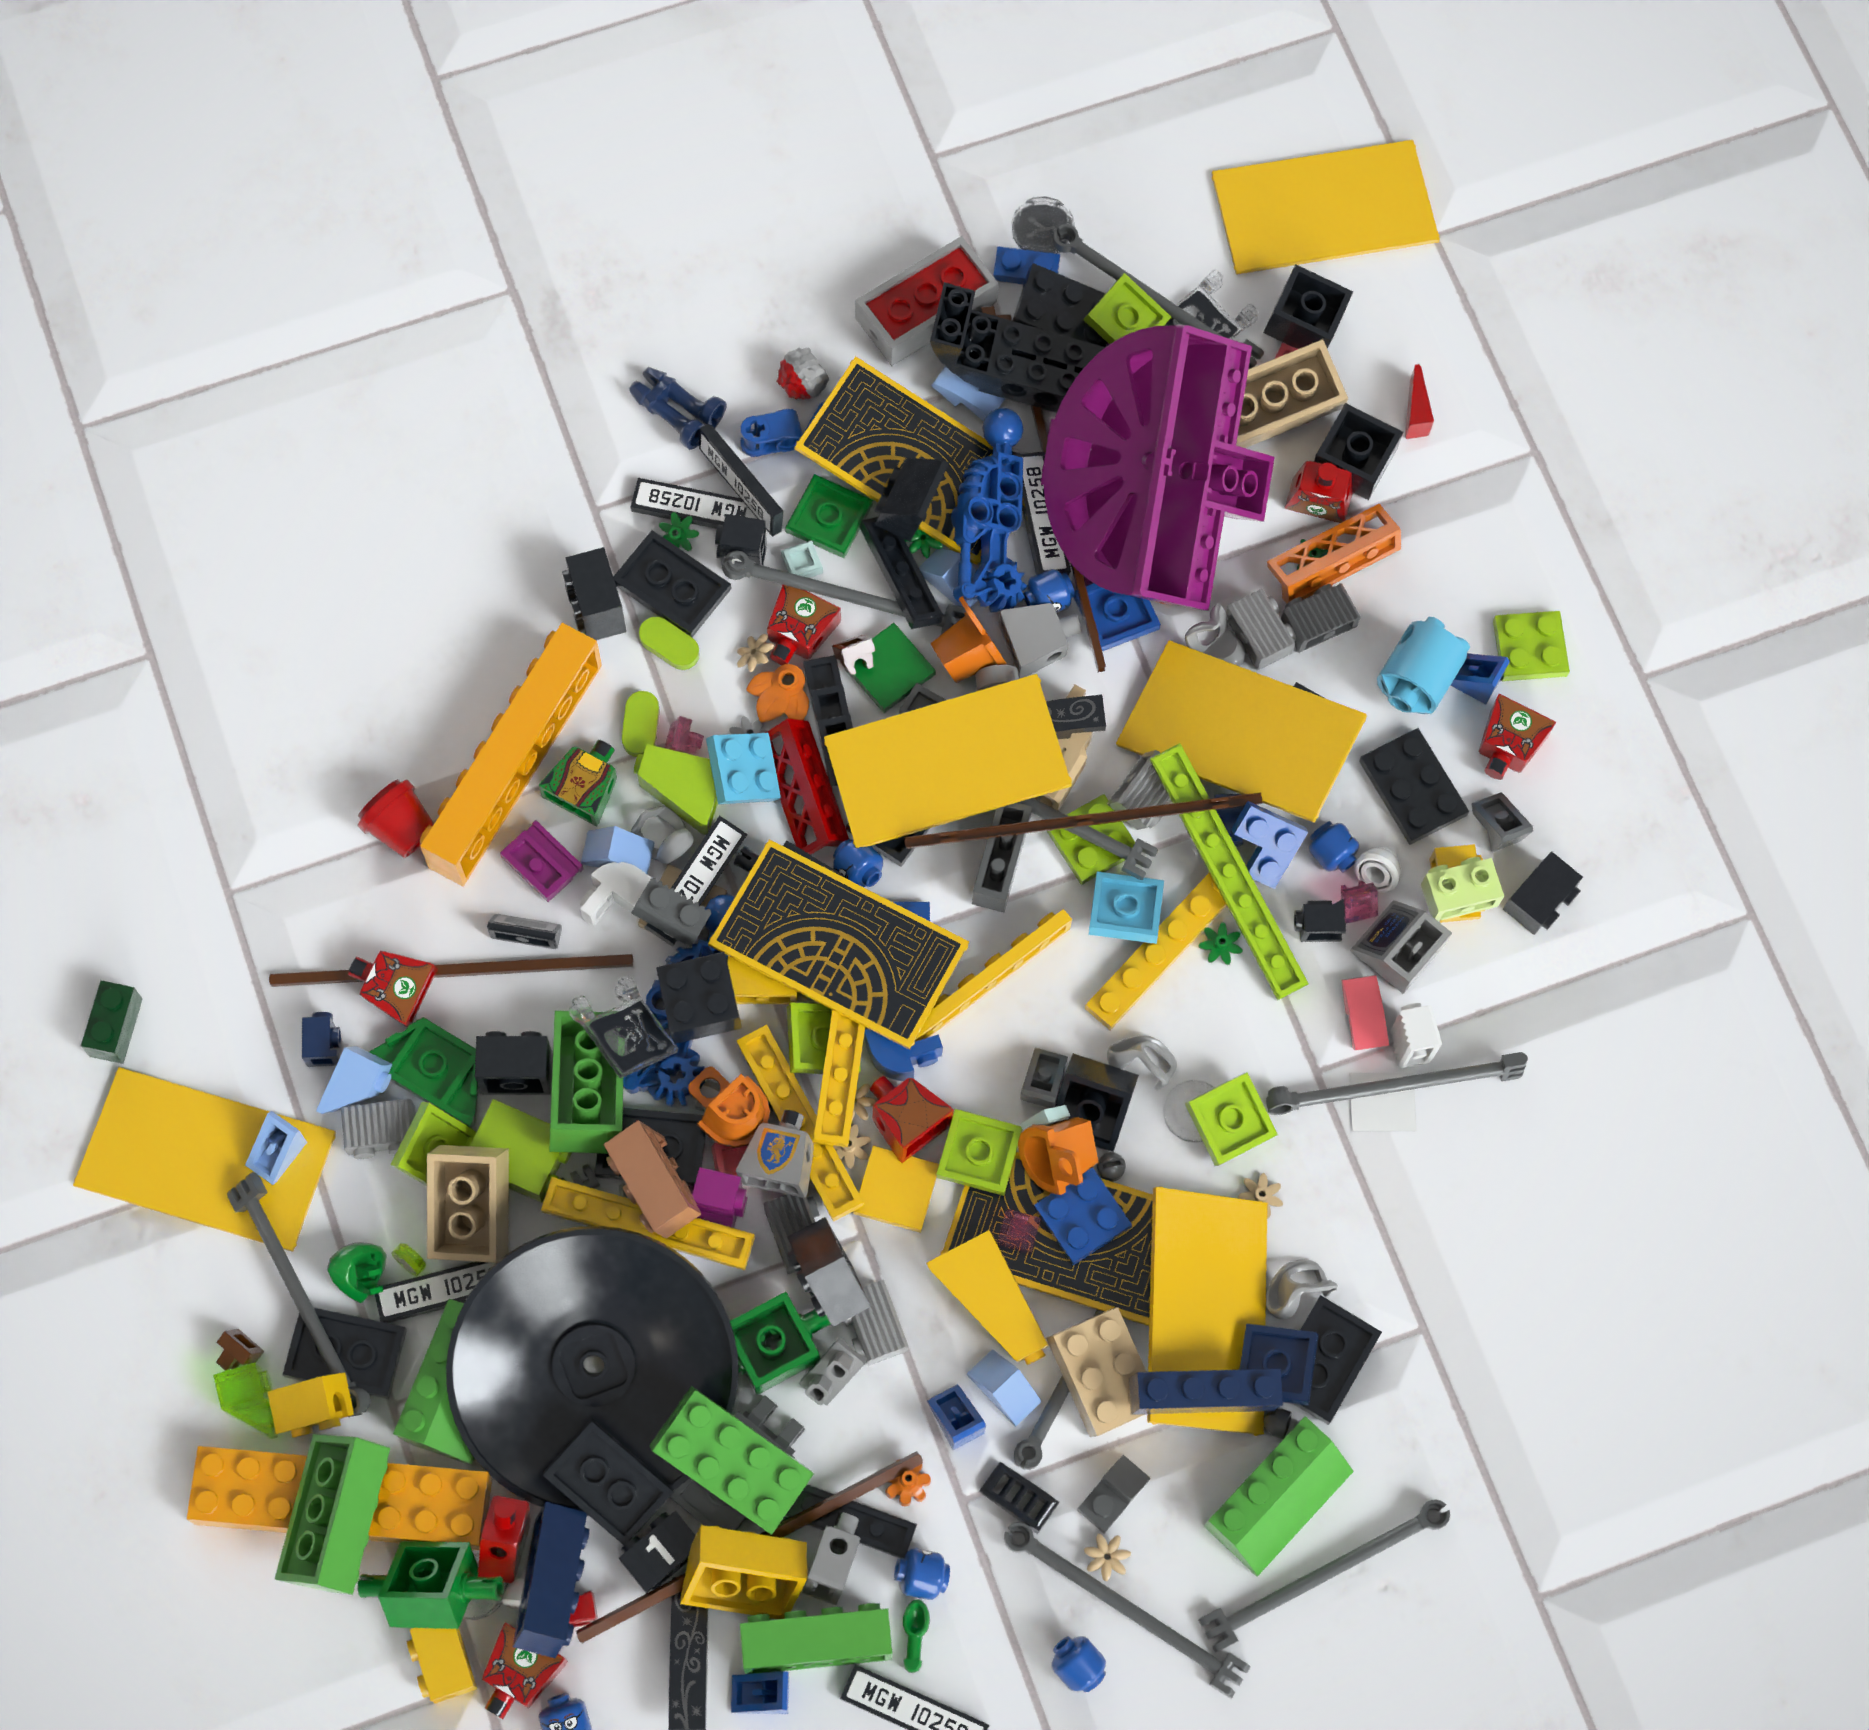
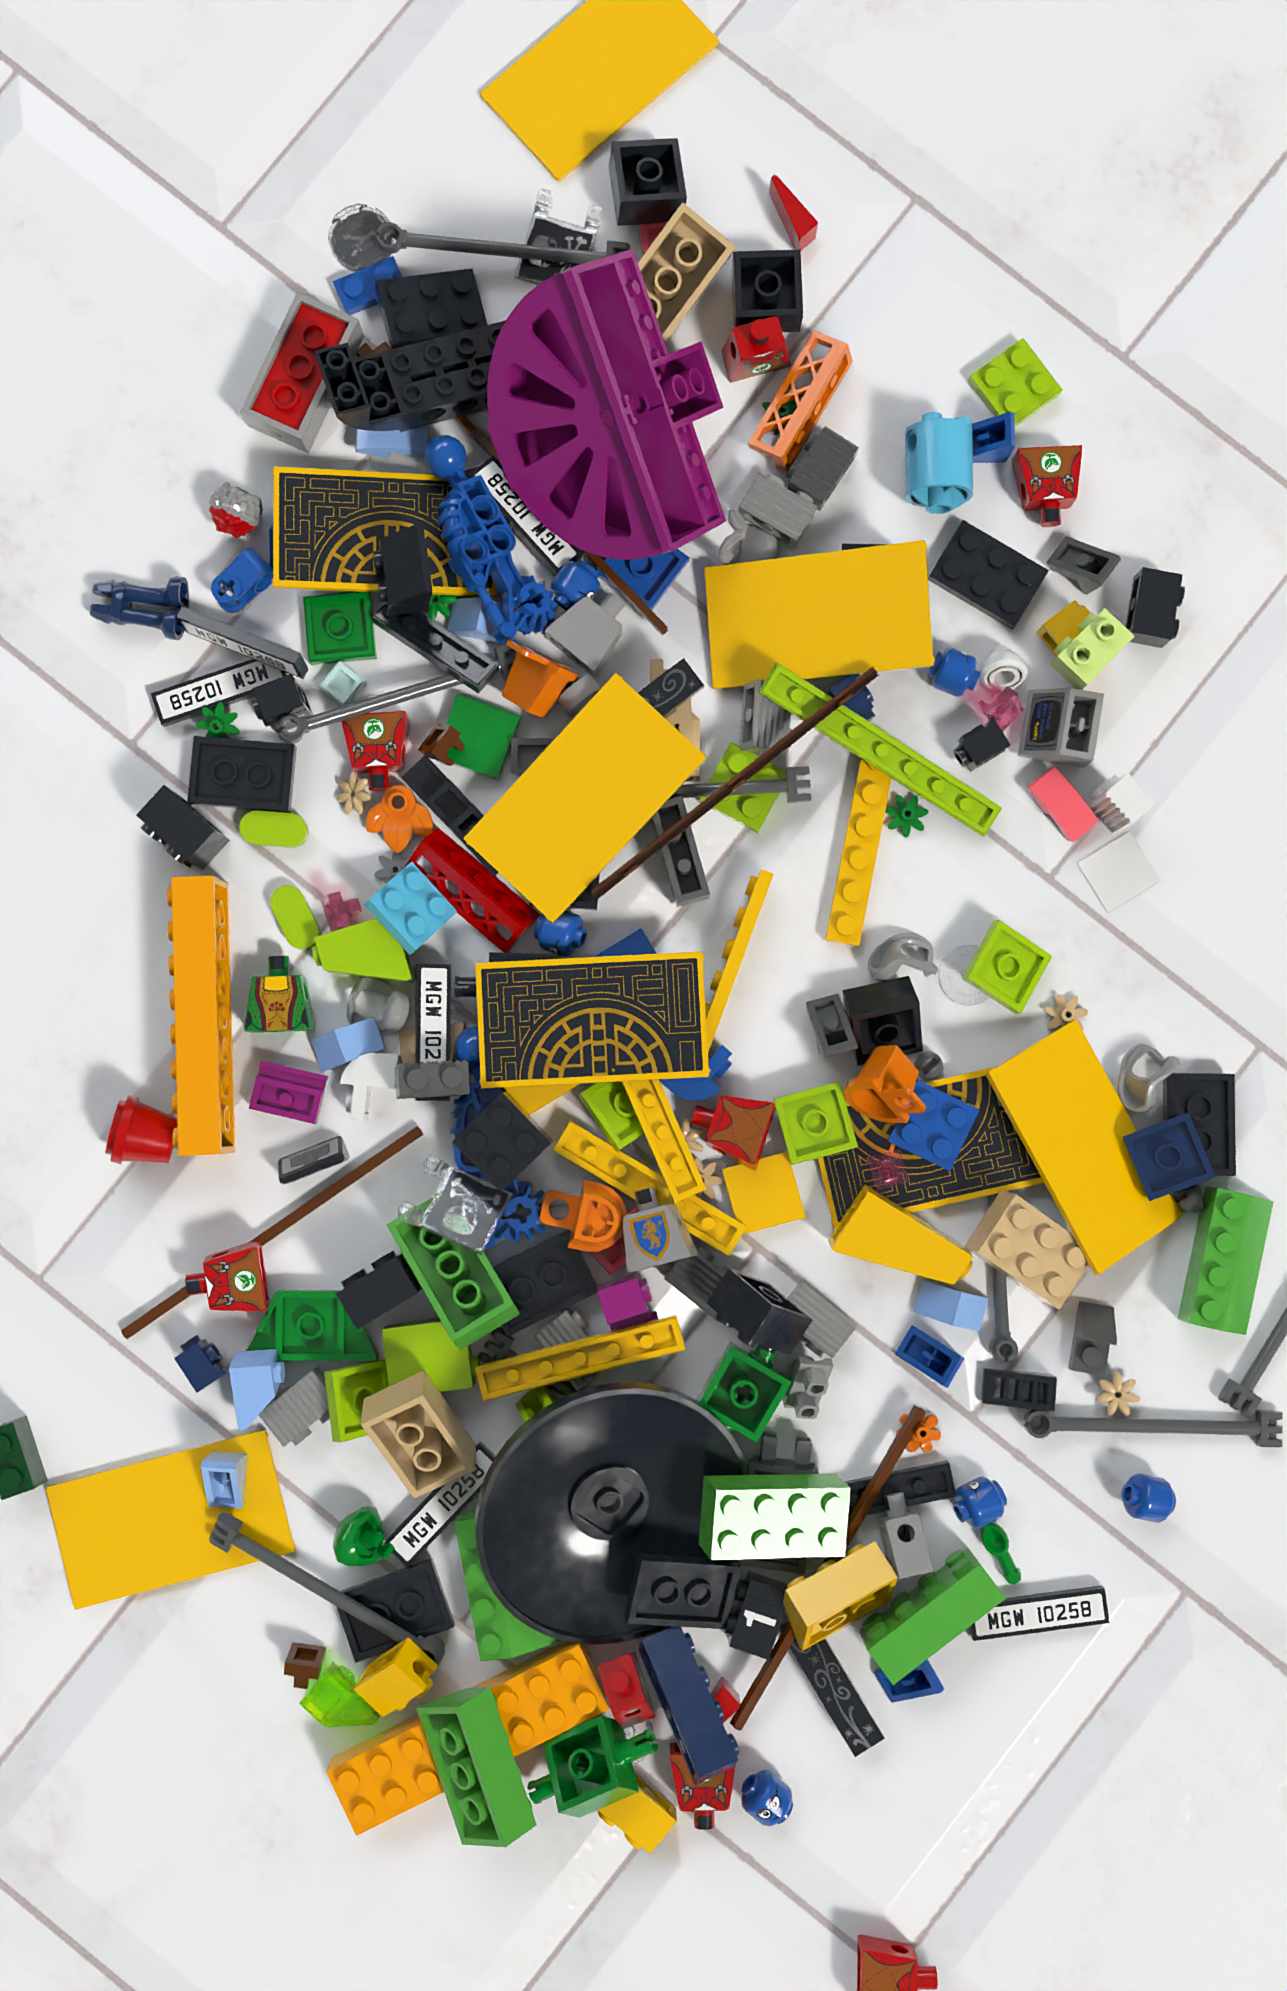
camera: 30 degrees left, 15 degrees up
clear neon green tile [391,1243,426,1277] -> none
nougat wedge [603,1120,701,1238] -> none
light aqua tile [1020,1105,1070,1131] -> none
lime plate [1083,273,1171,344] -> none
medium azure plate [1088,871,1164,944] -> none
dark blue brick [1129,1369,1283,1415] -> none
plate [1231,801,1308,889] -> none
dark grey hinge [1266,1052,1528,1115] -> none

